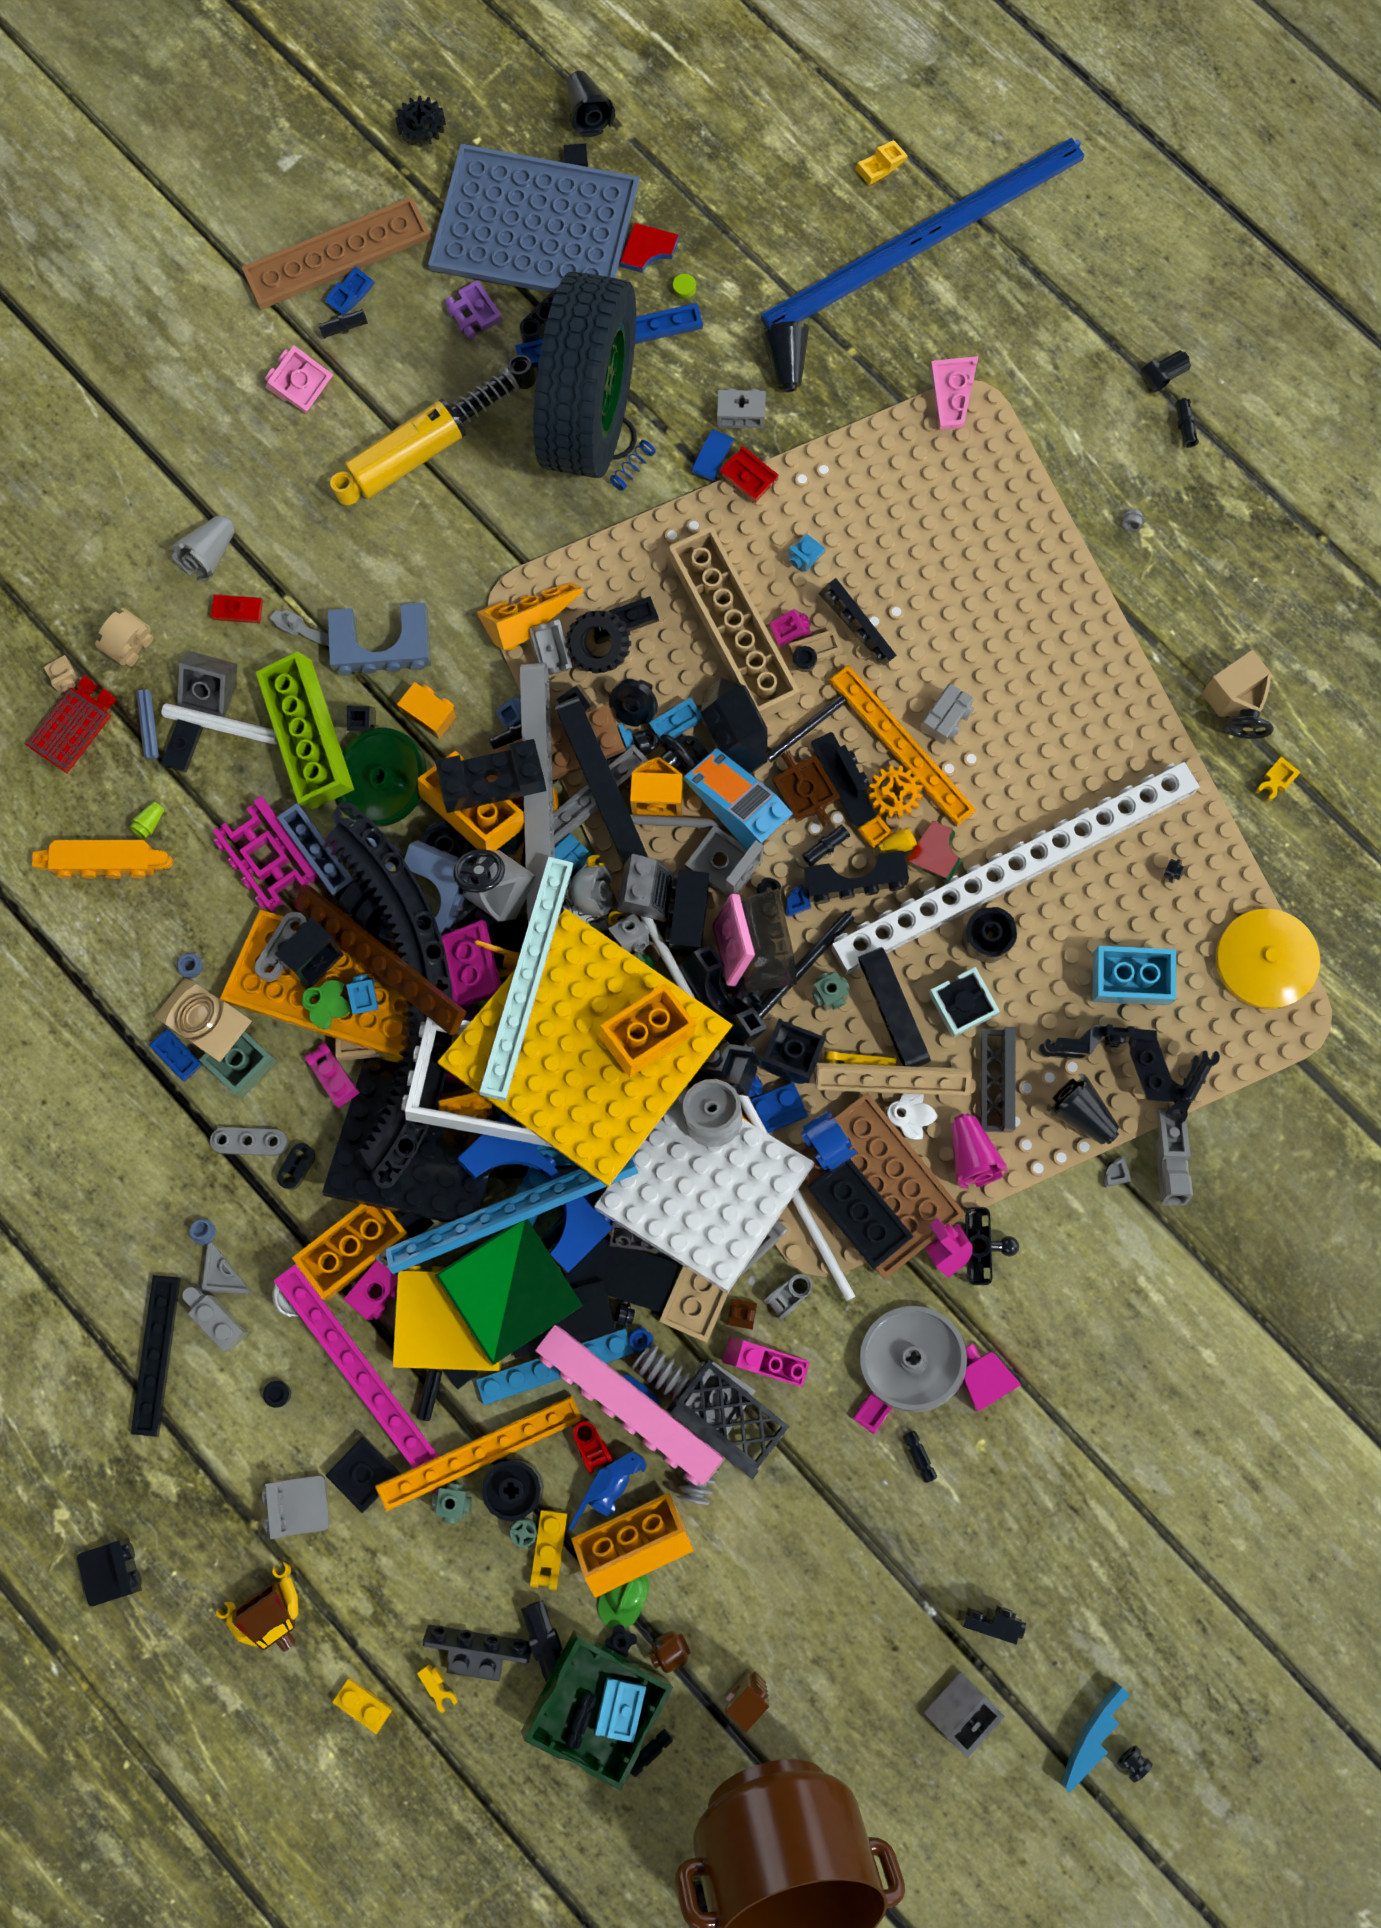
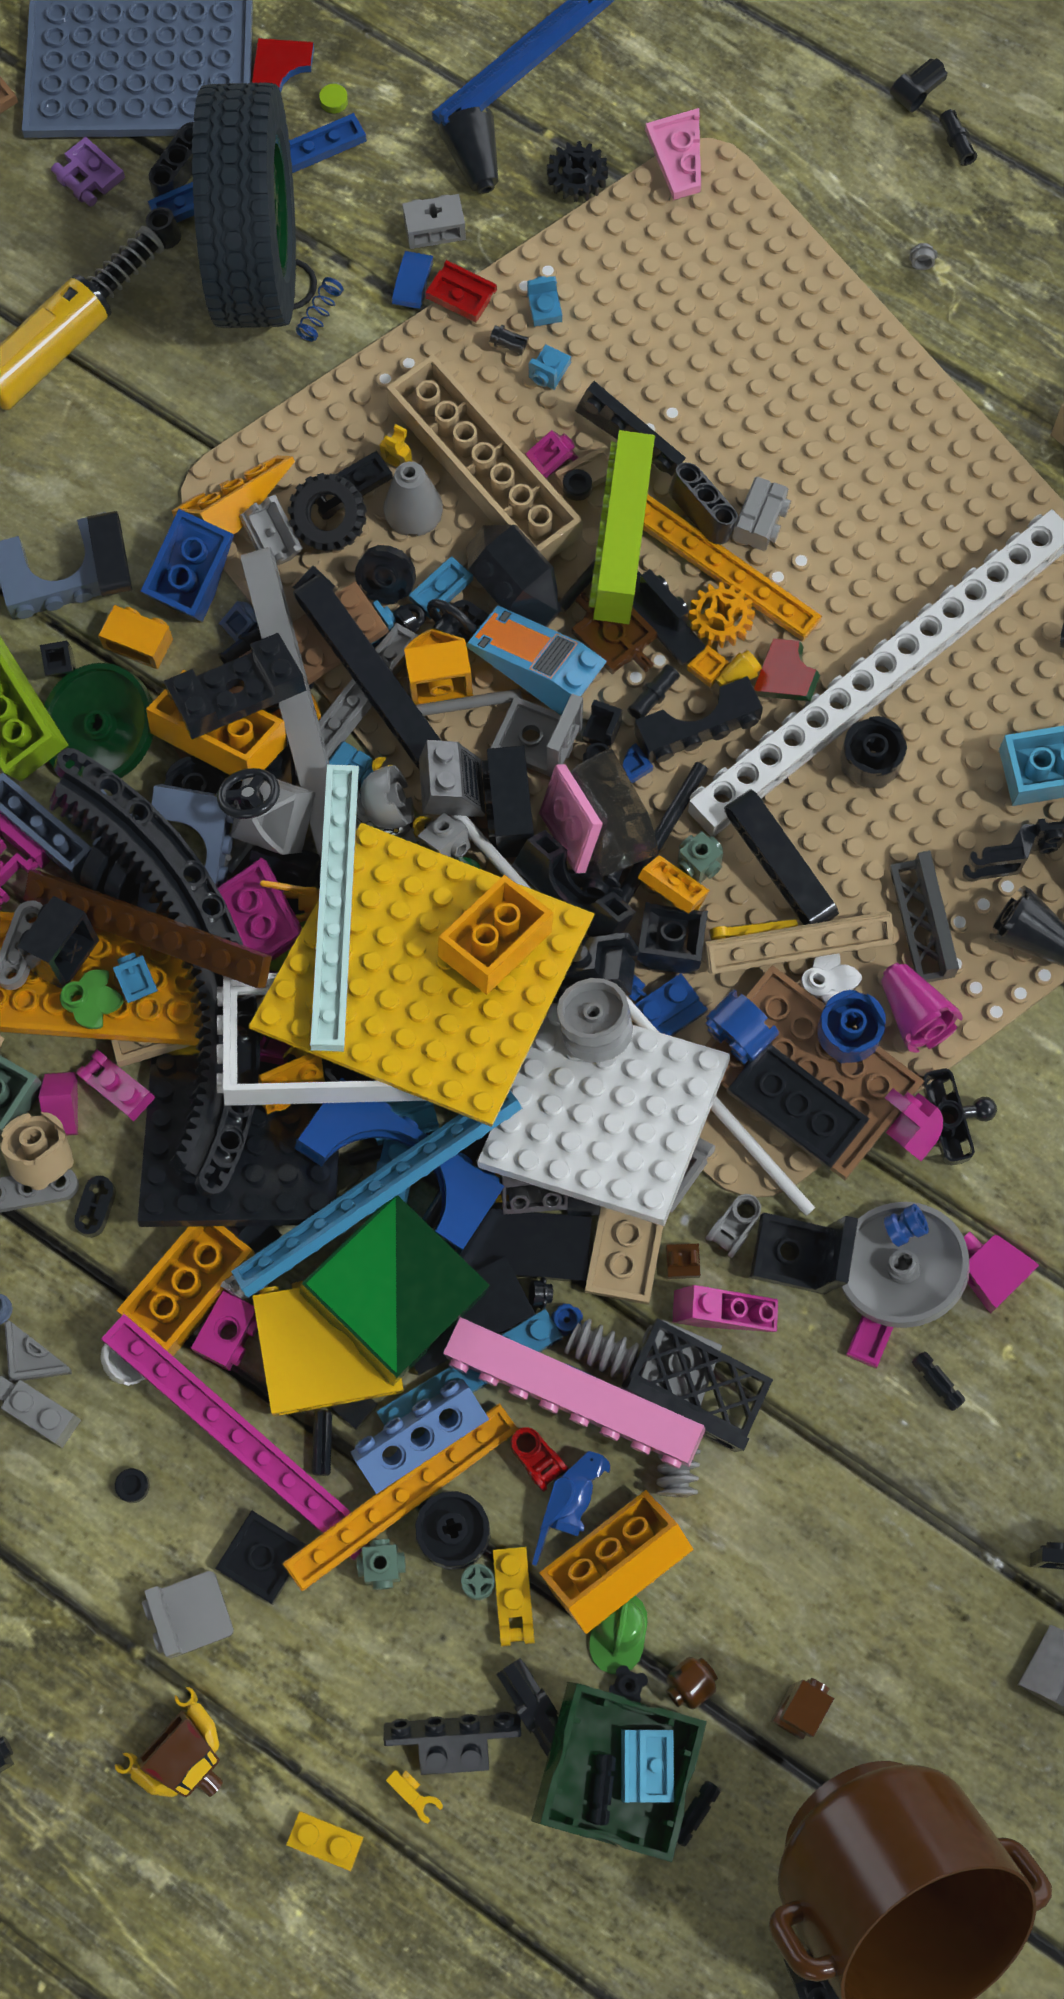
camera: 15 degrees left, 5 degrees down
piece [928,967,1000,1038] -> none
none -> tan brick [0,1112,74,1190]
none -> dark pink slope [39,1072,78,1136]
none -> black beam [87,511,132,597]
none -> blue slope [140,509,234,622]
none -> medium blue brick [351,1378,489,1494]
none -> yellow plate [379,424,412,467]
none -> light grey cone [383,461,443,536]
none -> black pin [489,325,529,355]
none -> dark azure bracket [527,276,562,327]
none -> black gear [547,141,608,202]
none -> black panel [582,700,622,749]
none -> lime brick [589,430,655,624]
none -> light orange bracket [638,855,710,914]
none -> black beam [669,462,738,544]
none -> black bracket [750,1213,858,1295]
none -> blue brick [817,990,886,1063]
none -> blue wheel [884,1204,929,1247]

